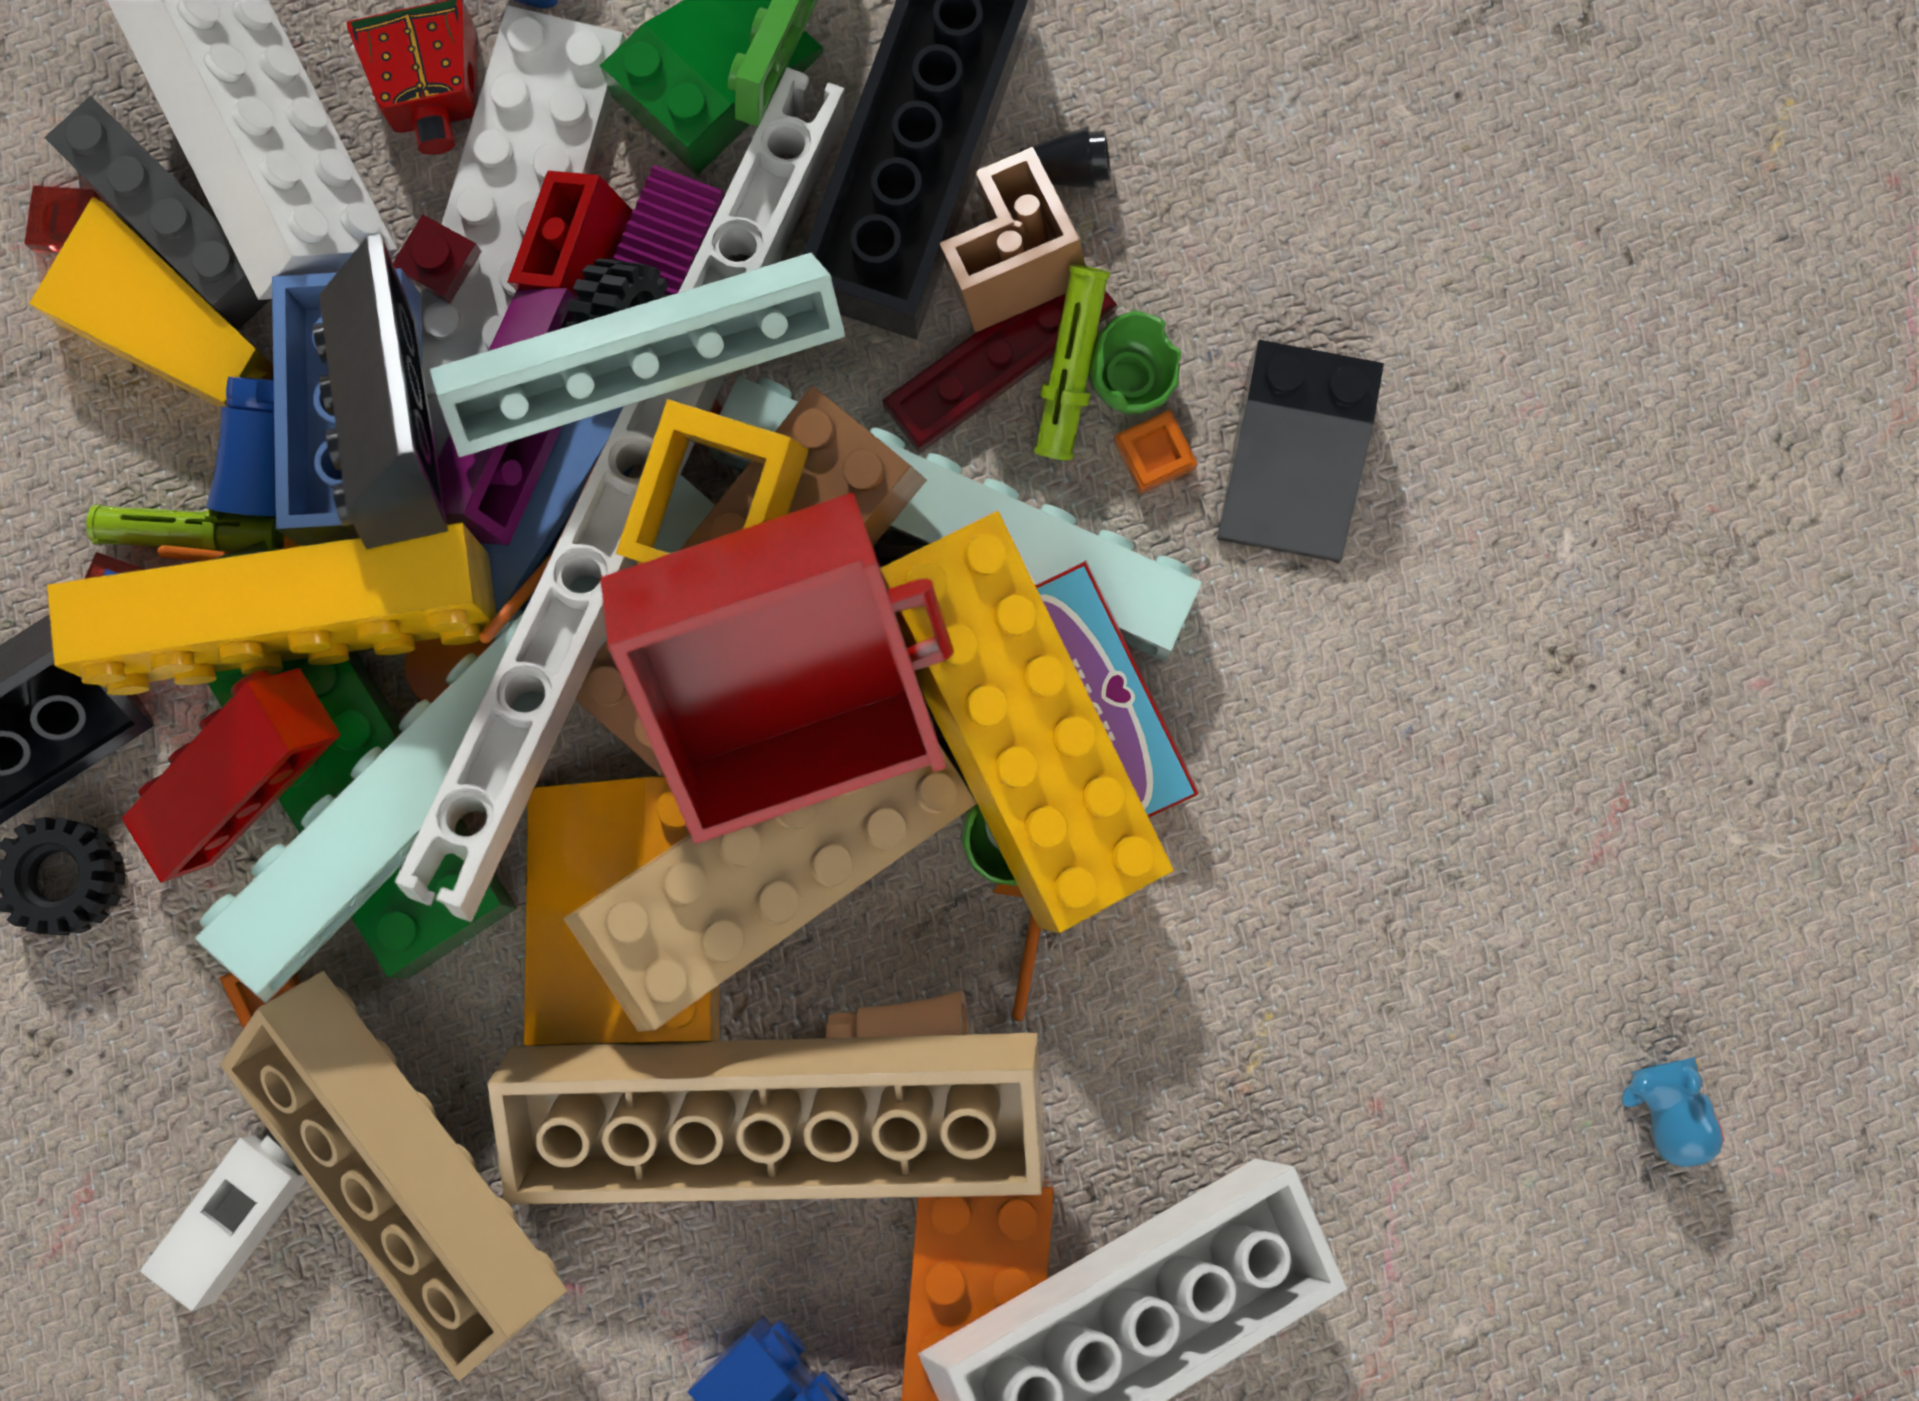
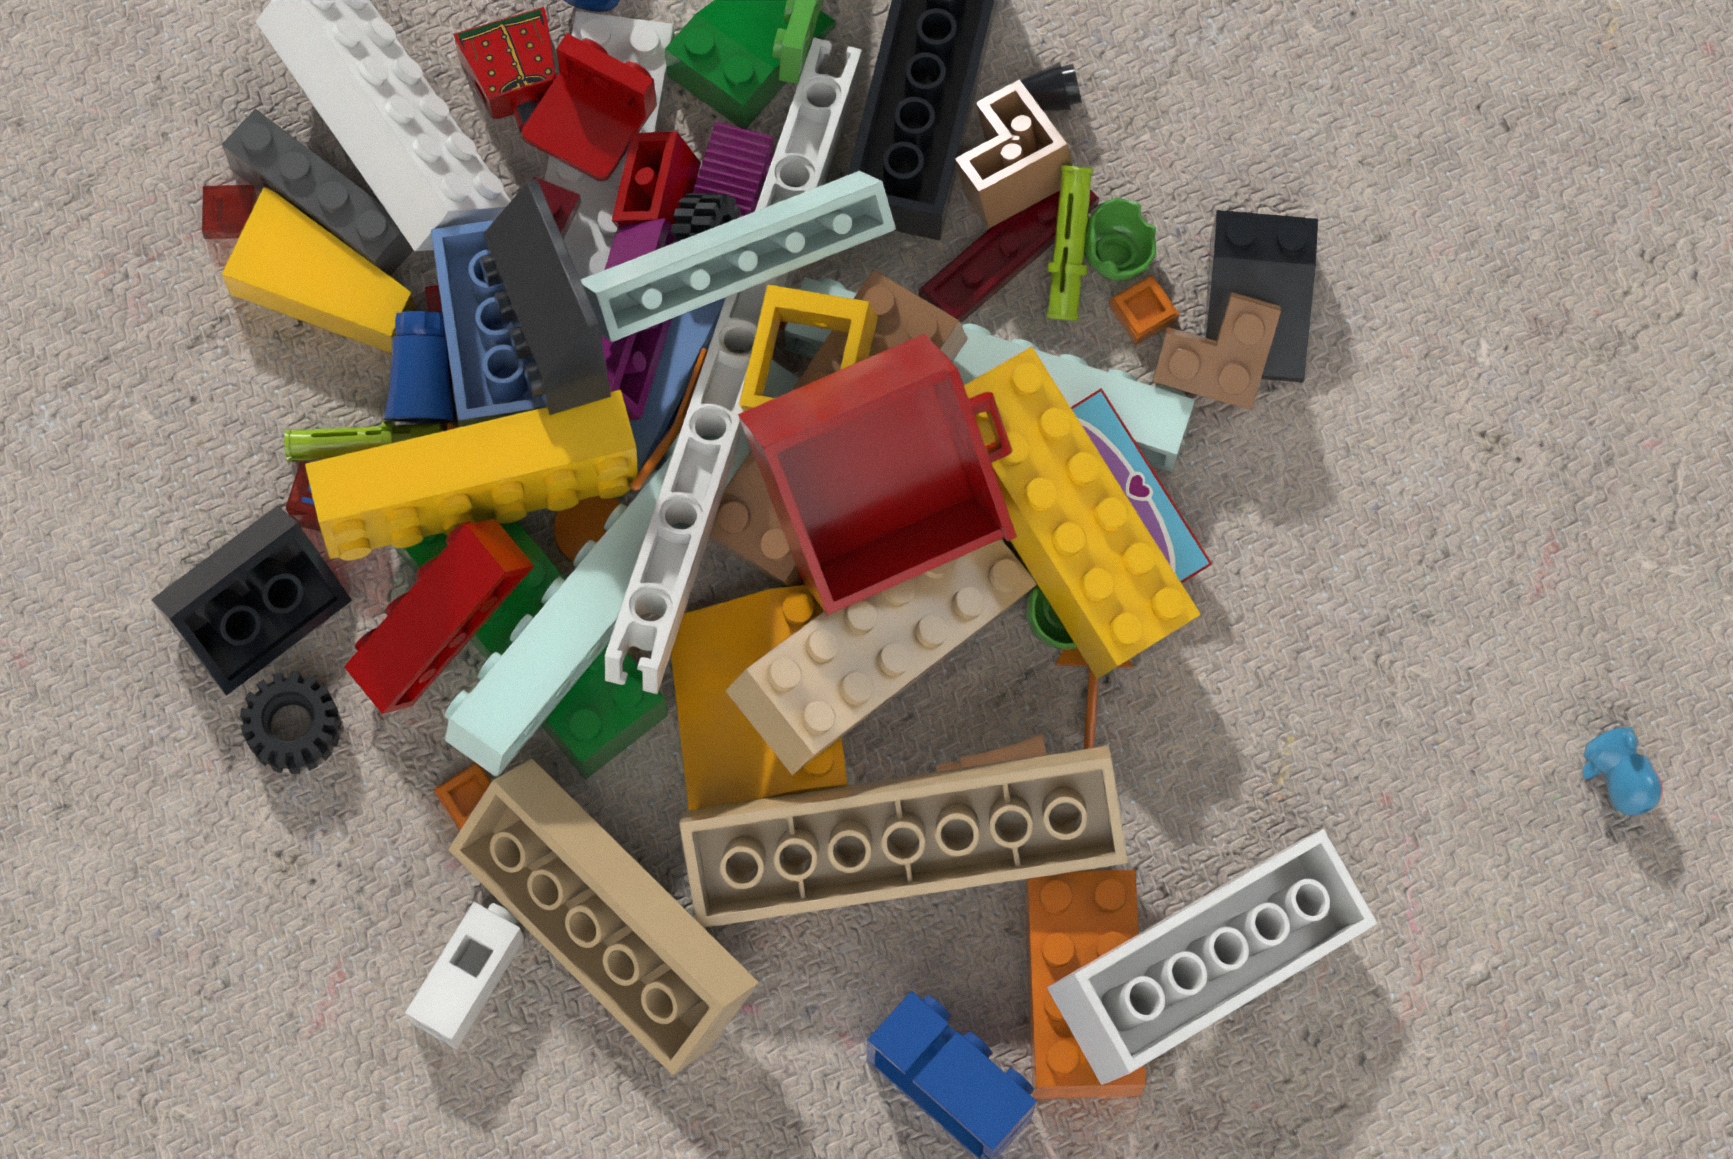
camera: 10 degrees left, 10 degrees down
none -> red bracket [522,33,657,182]
none -> medium nougat brick [1152,292,1281,410]

